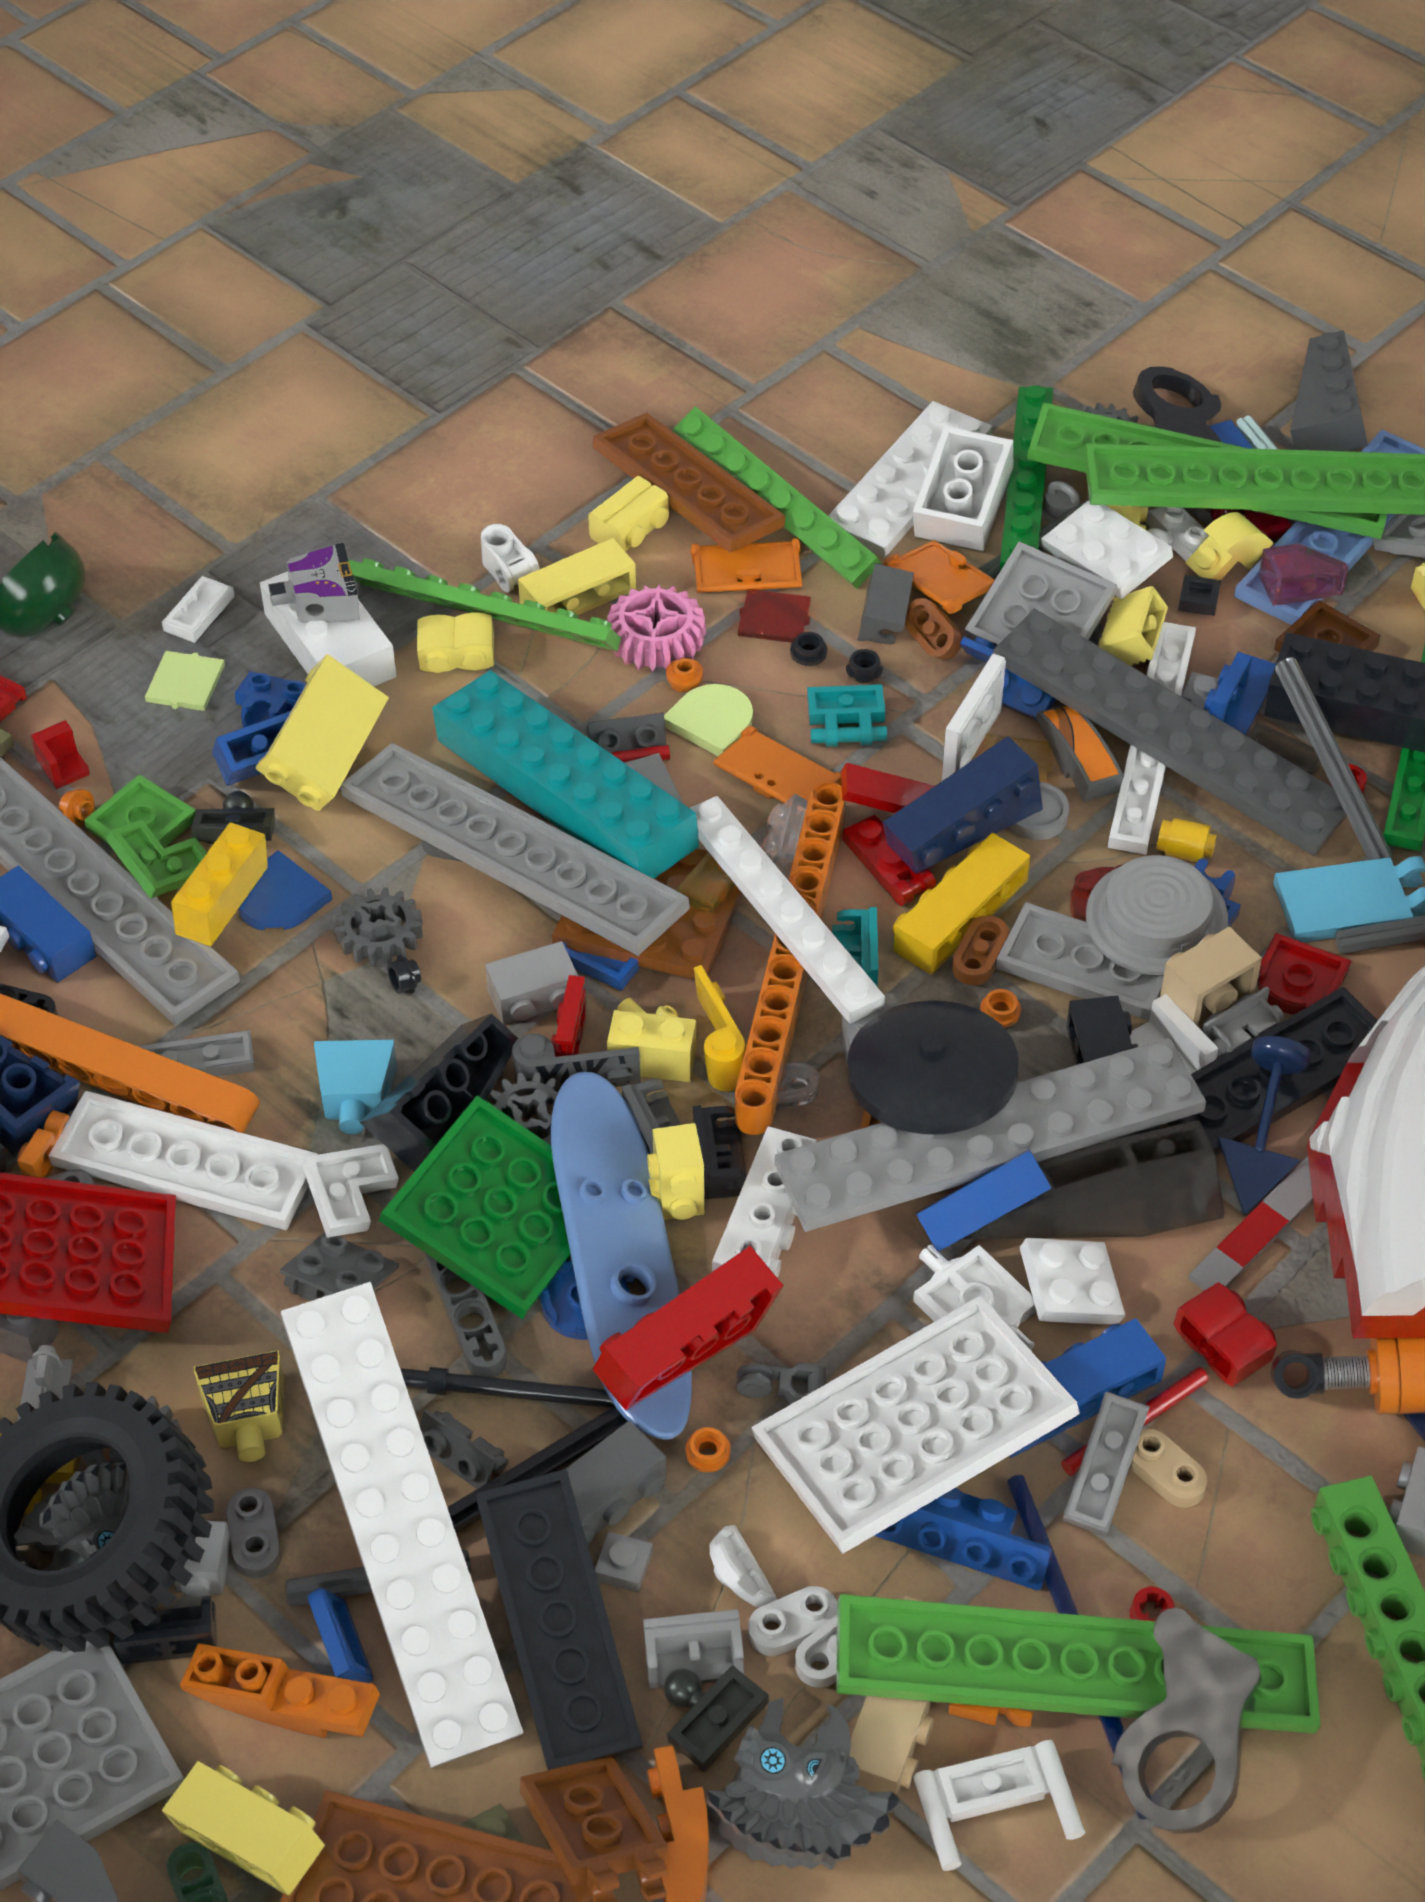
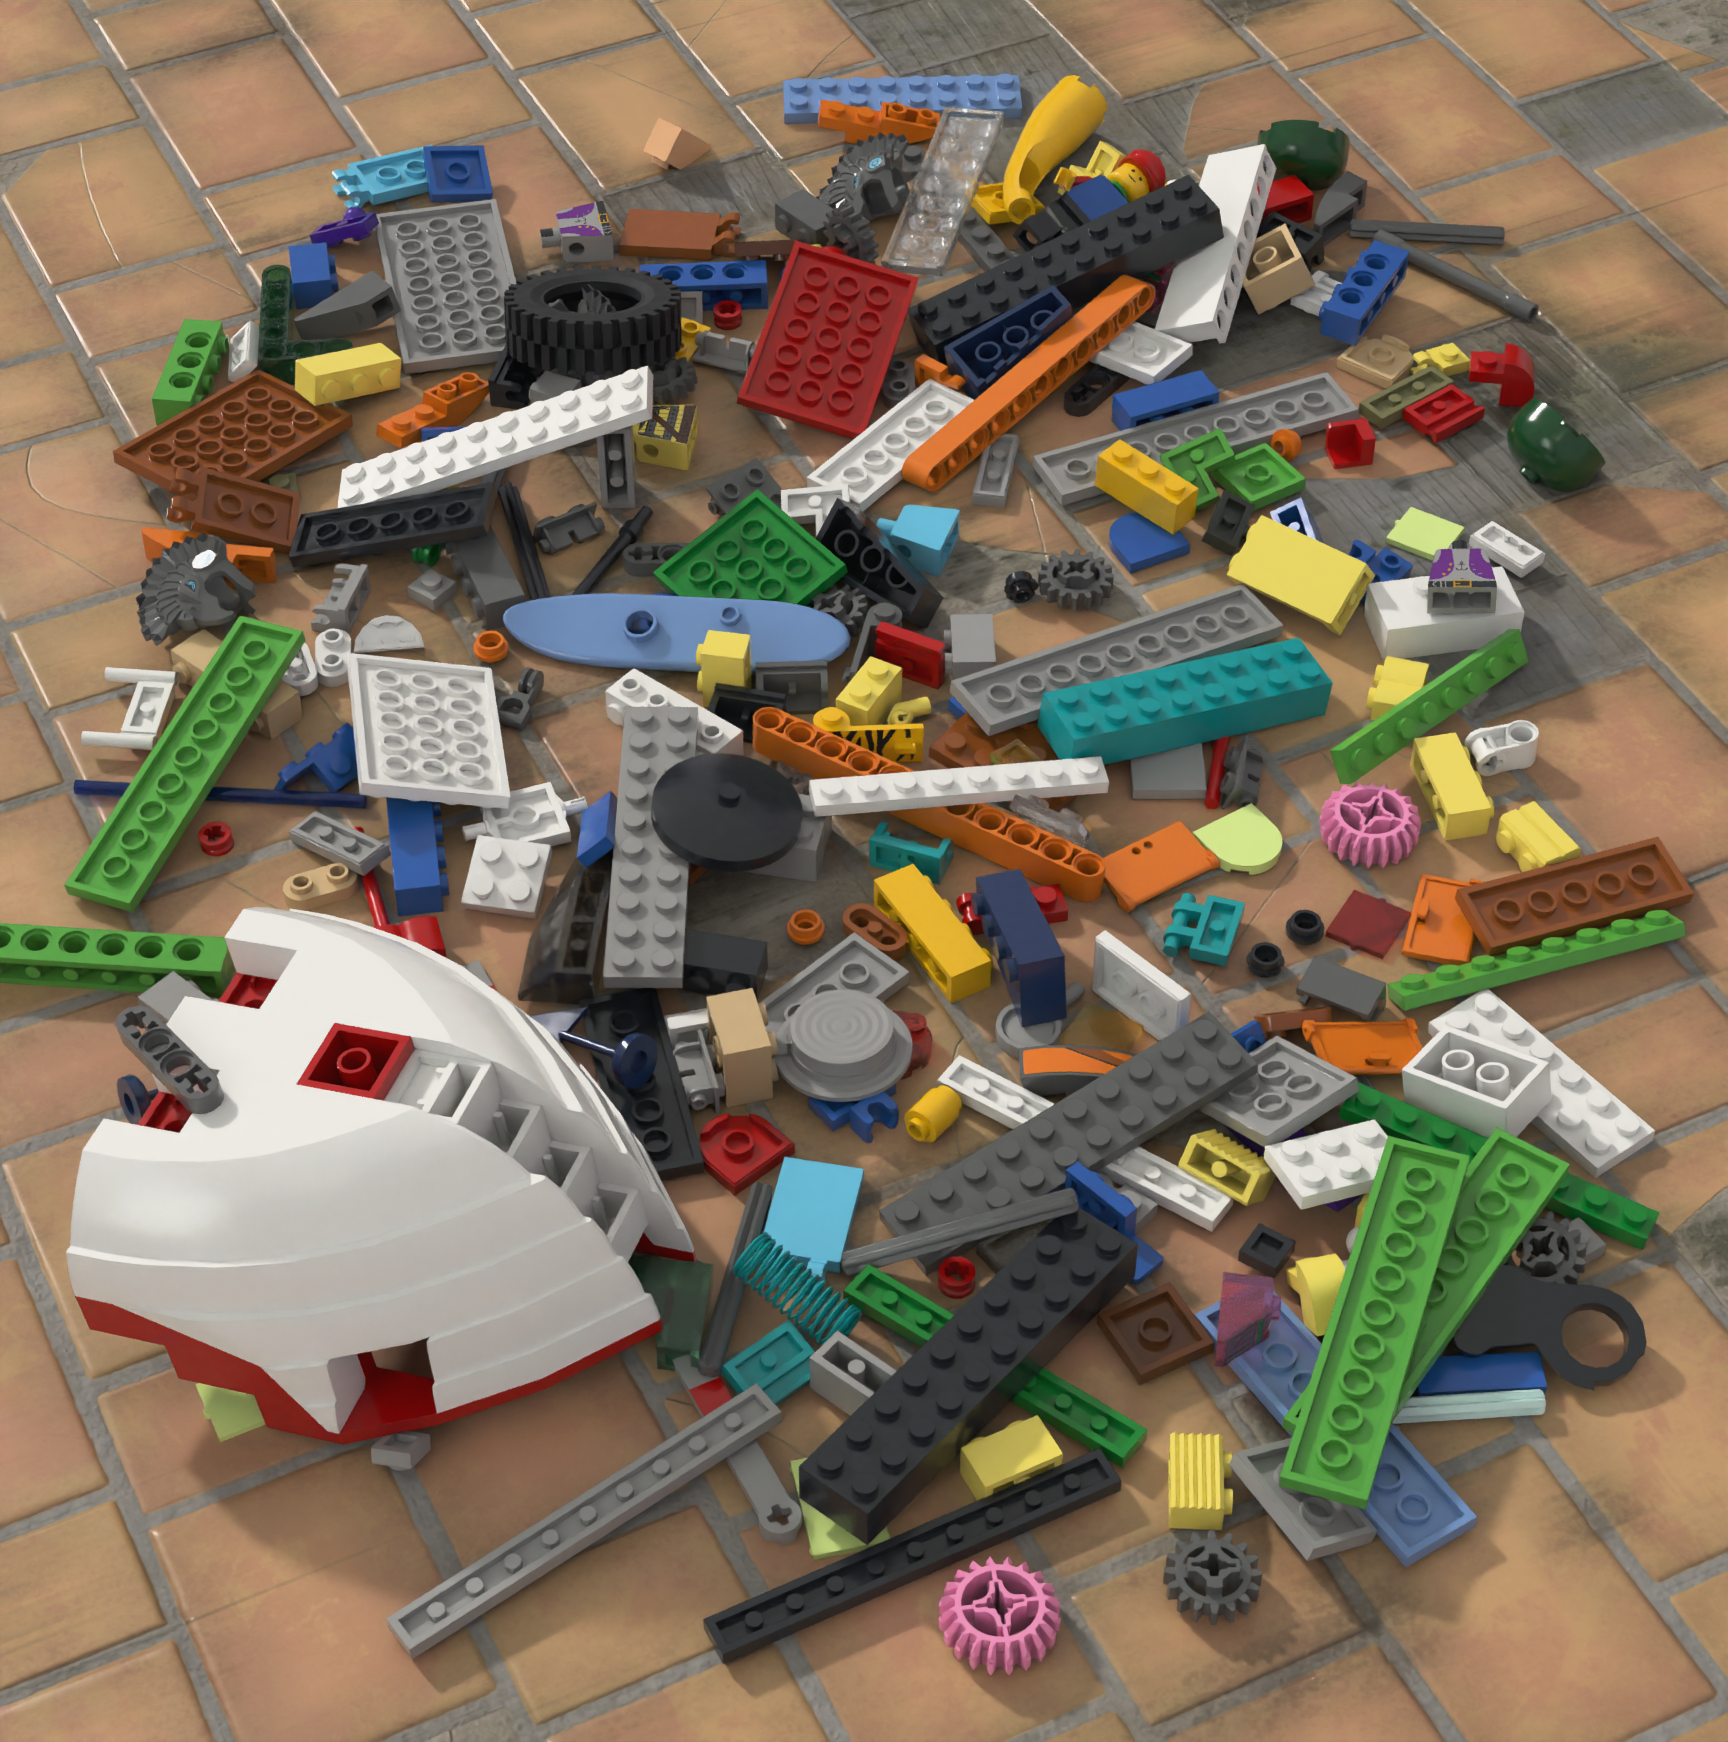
camera: 110 degrees right, 5 degrees down
red wedge [592,1246,784,1411] -> none
pearl dark grey plate [664,1665,769,1771] -> none
orange plate [666,658,703,693] -> none
red tile [841,762,935,813] -> none
animal [1111,1608,1262,1834] -> none
dark grey wedge [1290,330,1368,452] -> none

